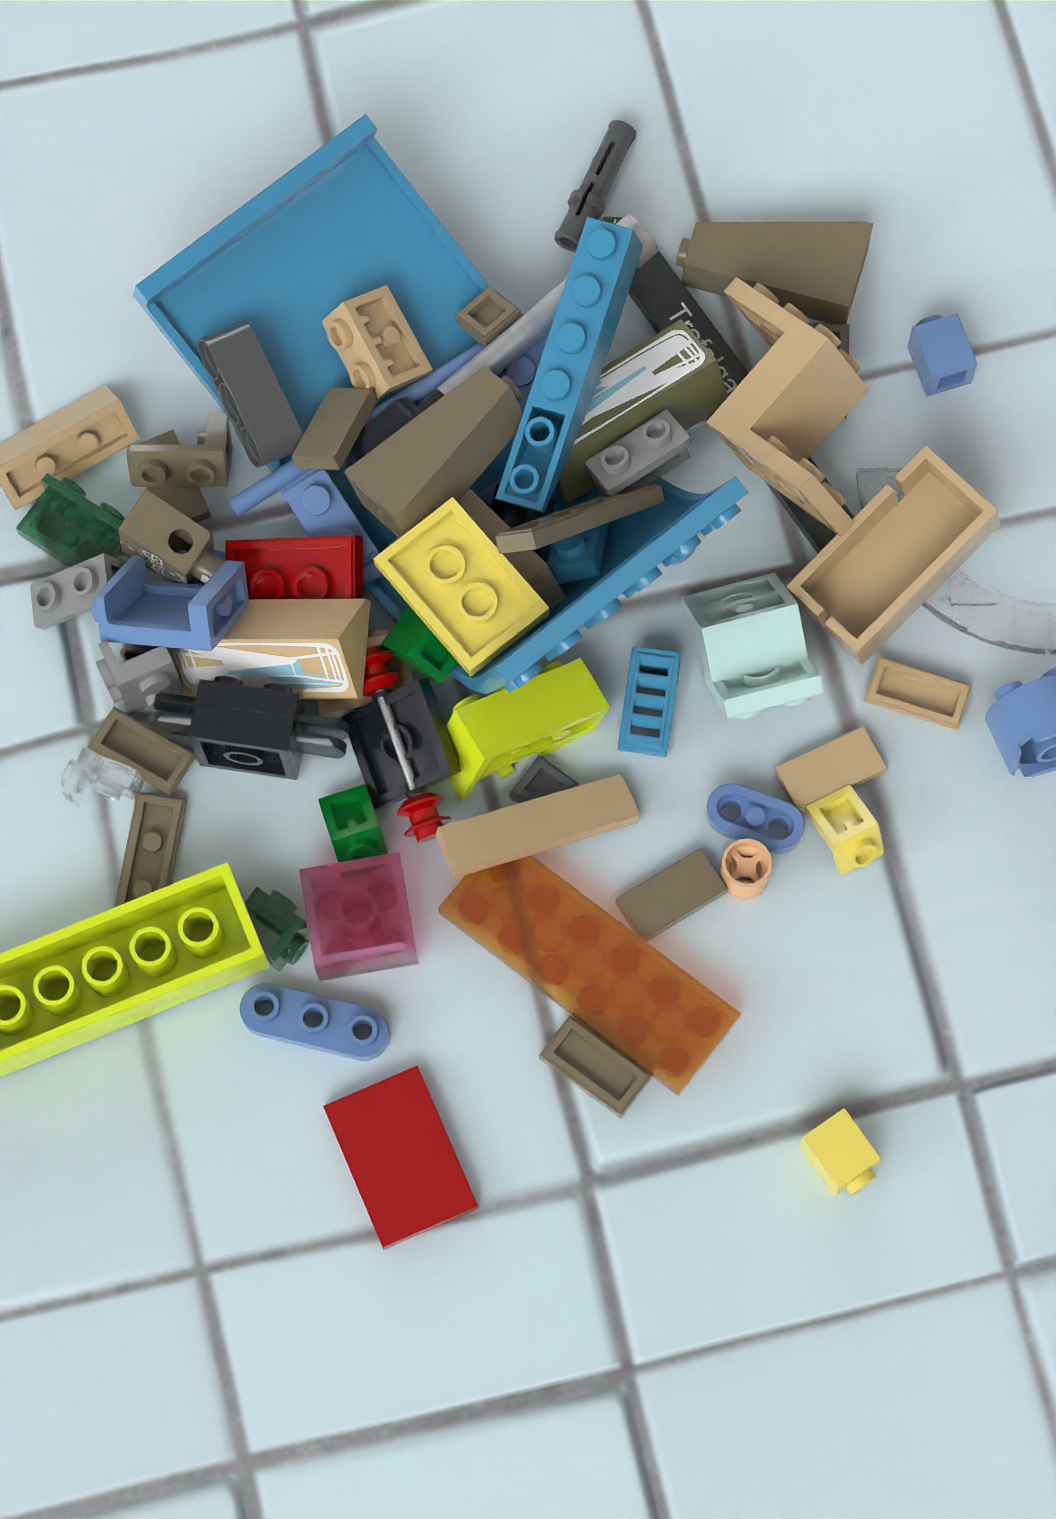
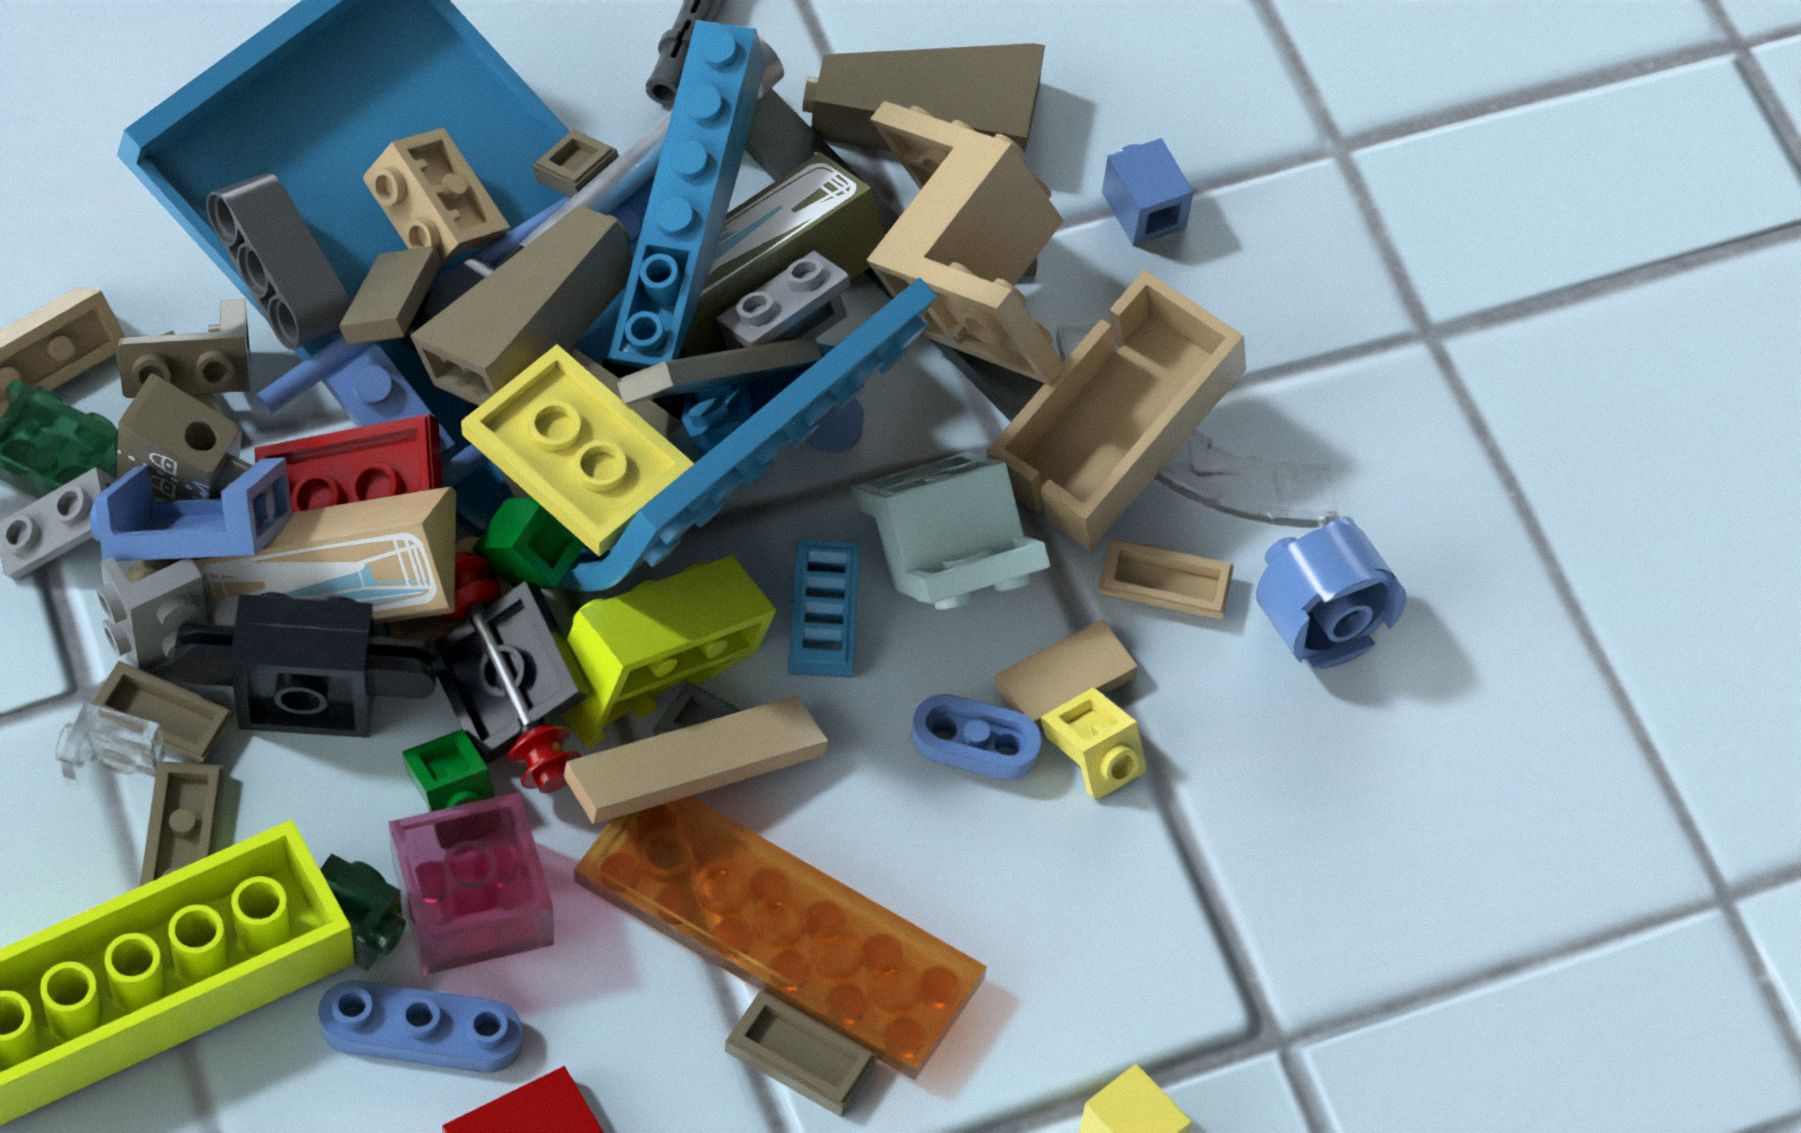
camera: 15 degrees left, 15 degrees down
dark tan tile [615,848,728,945] -> none
light nougat wheel [719,838,772,900] -> none

